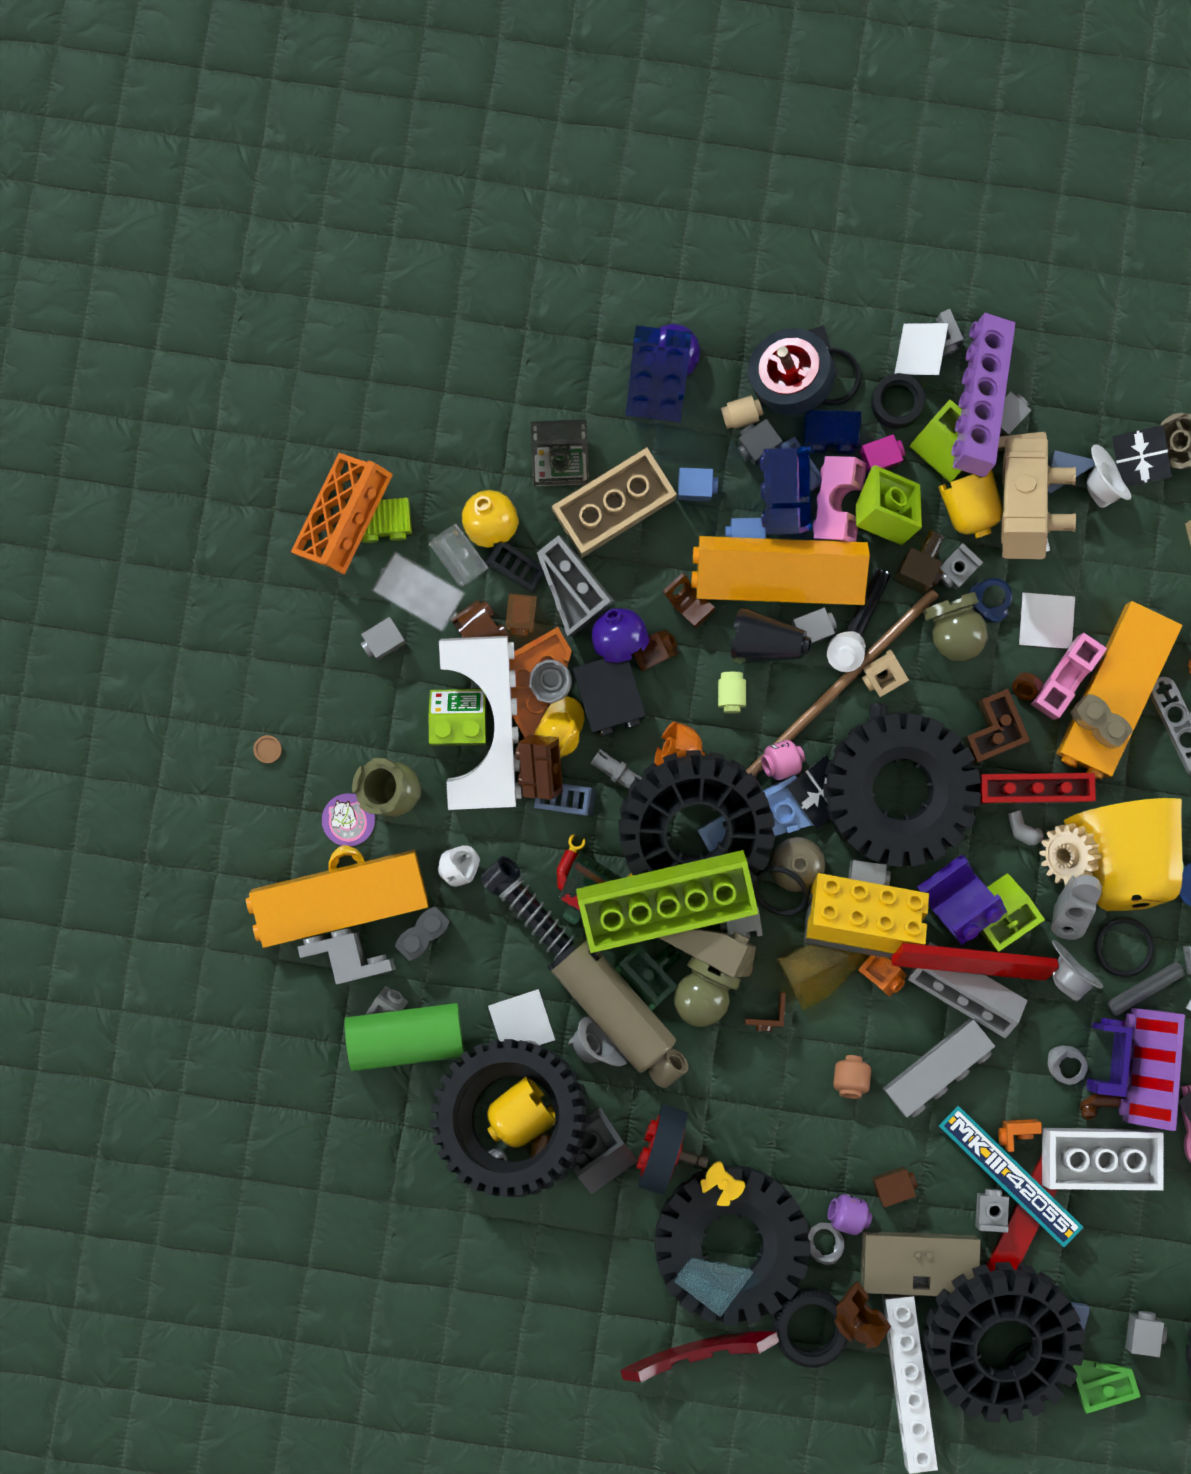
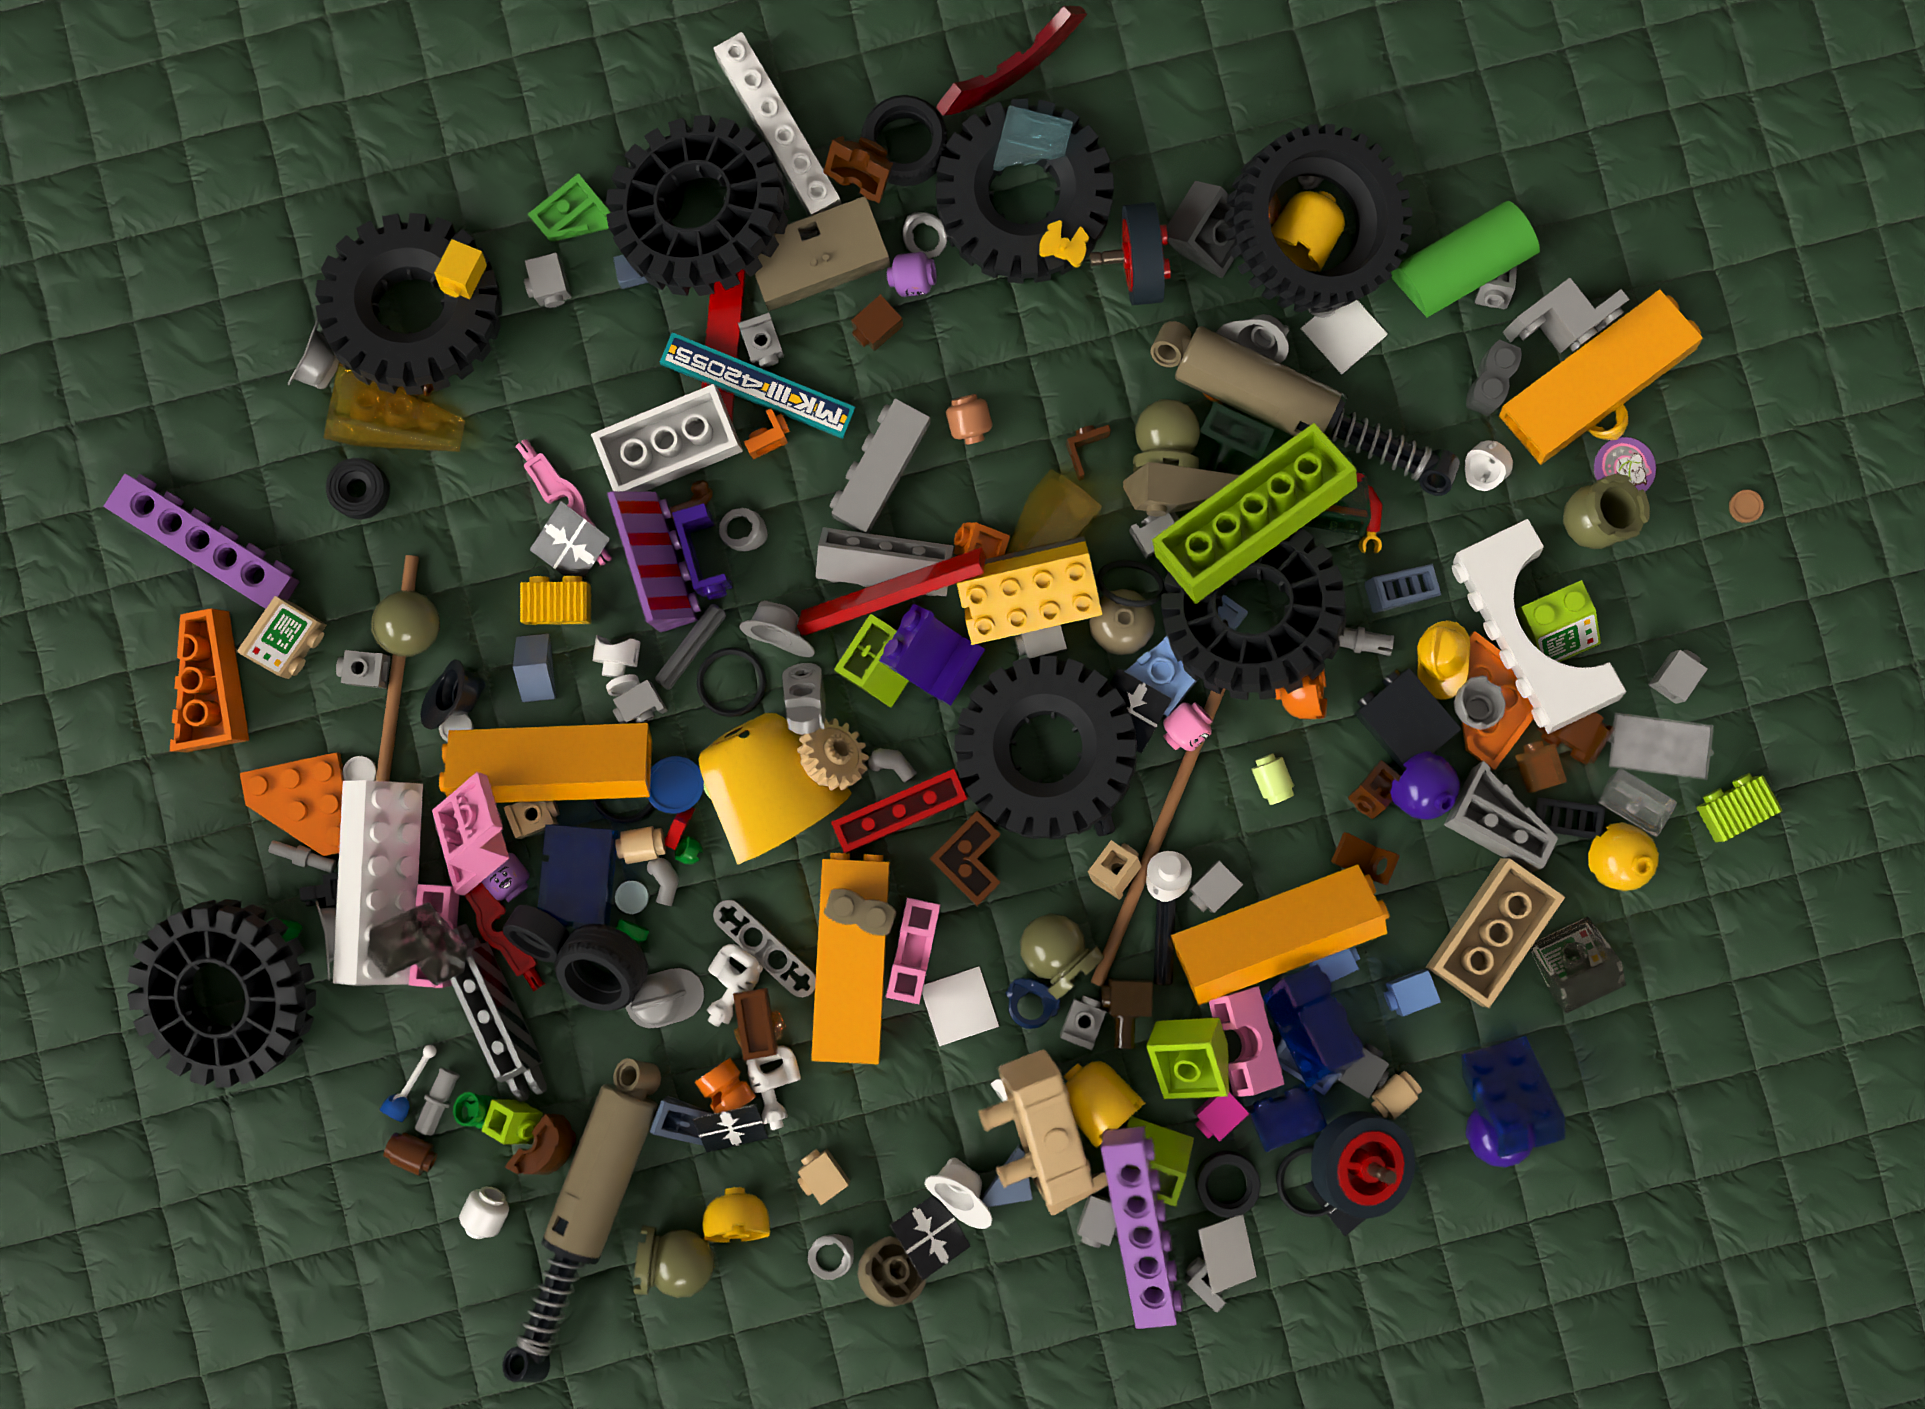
camera: 165 degrees right, 0 degrees up
orange fence [291,453,393,575] -> none
reddish brown brick [516,735,563,800] -> none
black cone [731,608,811,664] -> none
reddish brown tile [1012,672,1043,701] -> none

